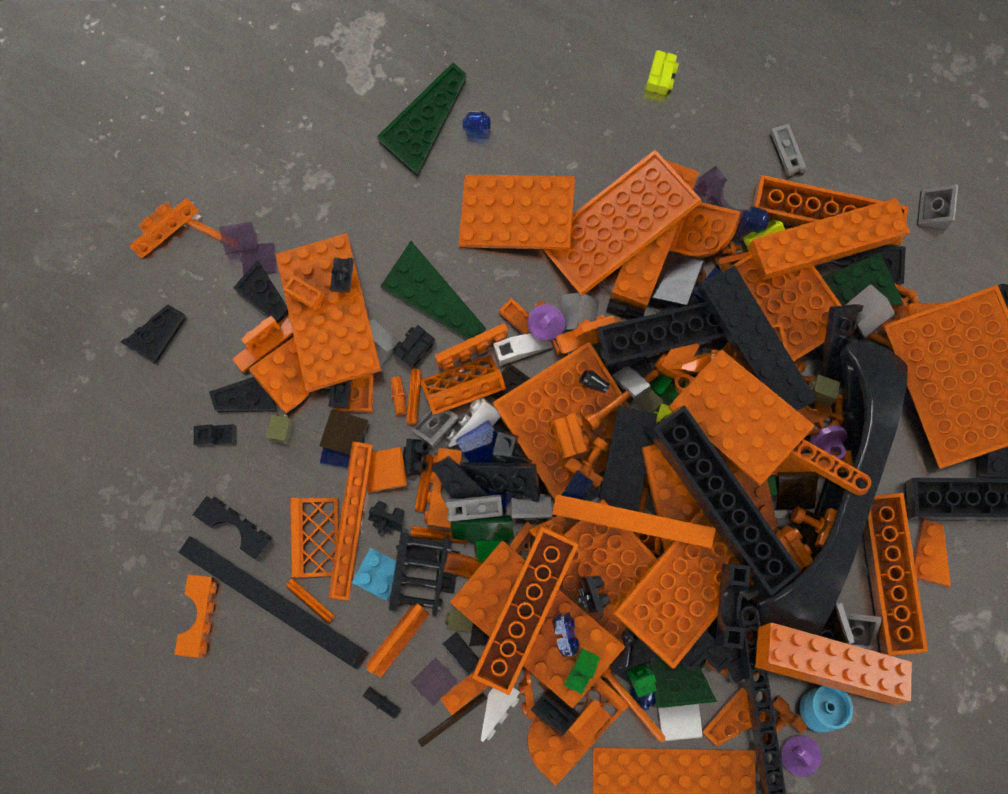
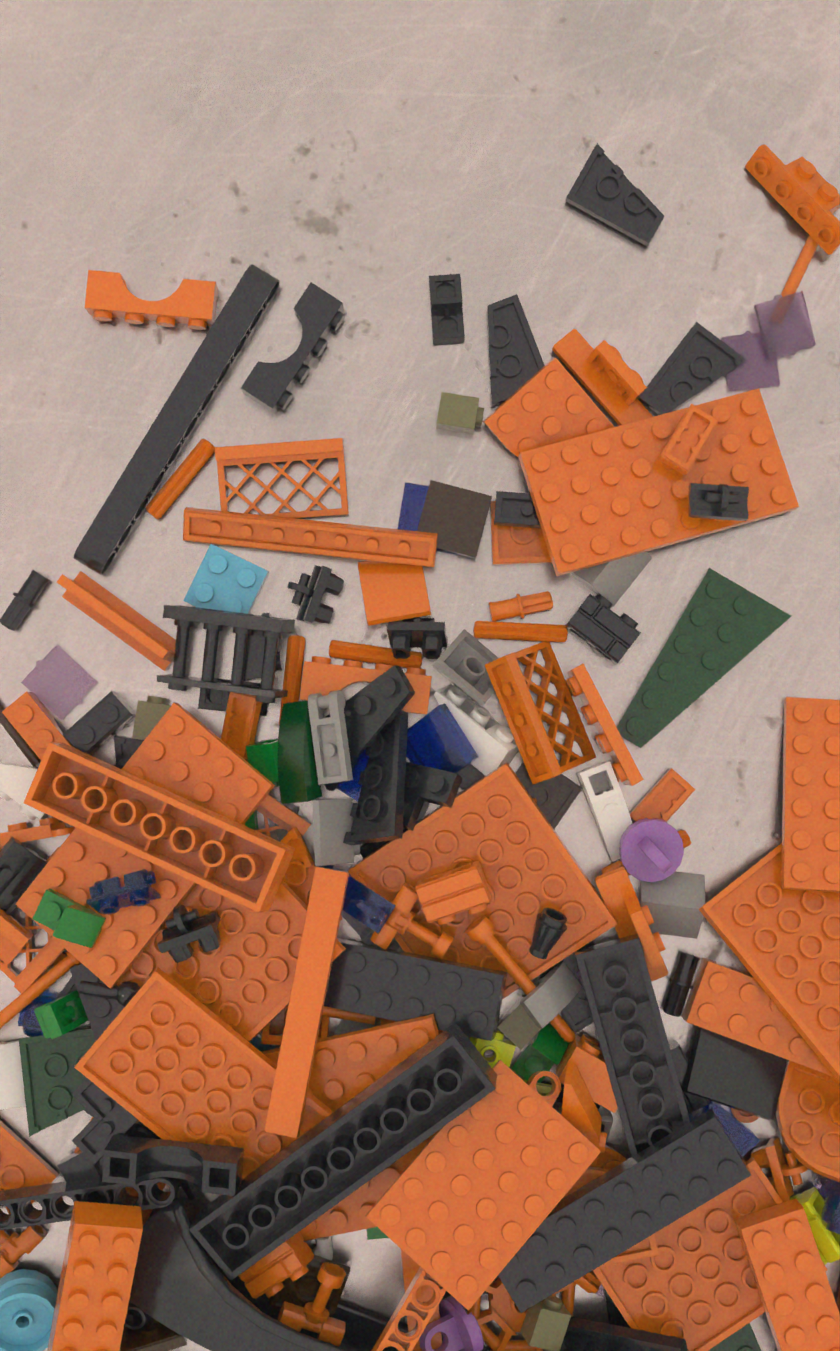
camera: 90 degrees right, 10 degrees up
dark brown tile [775,472,819,509] -> none

